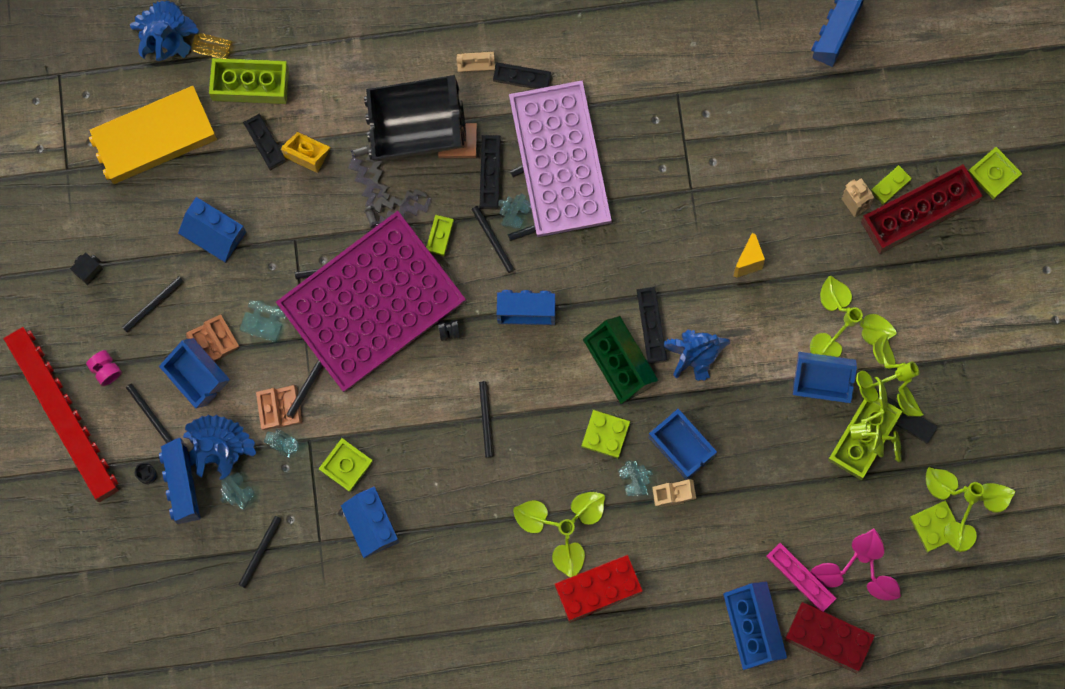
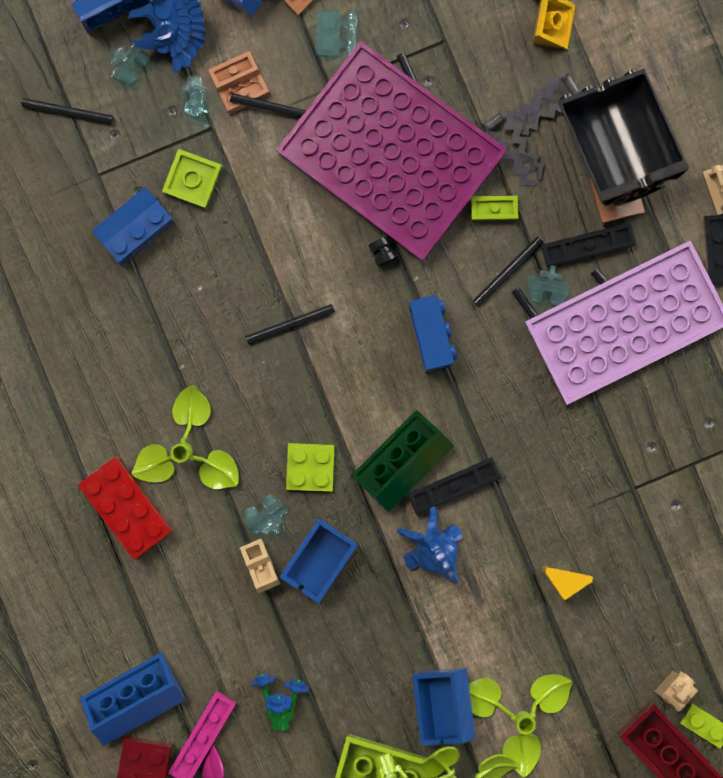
camera: 70 degrees right, 10 degrees up
none -> plant [250,673,310,731]

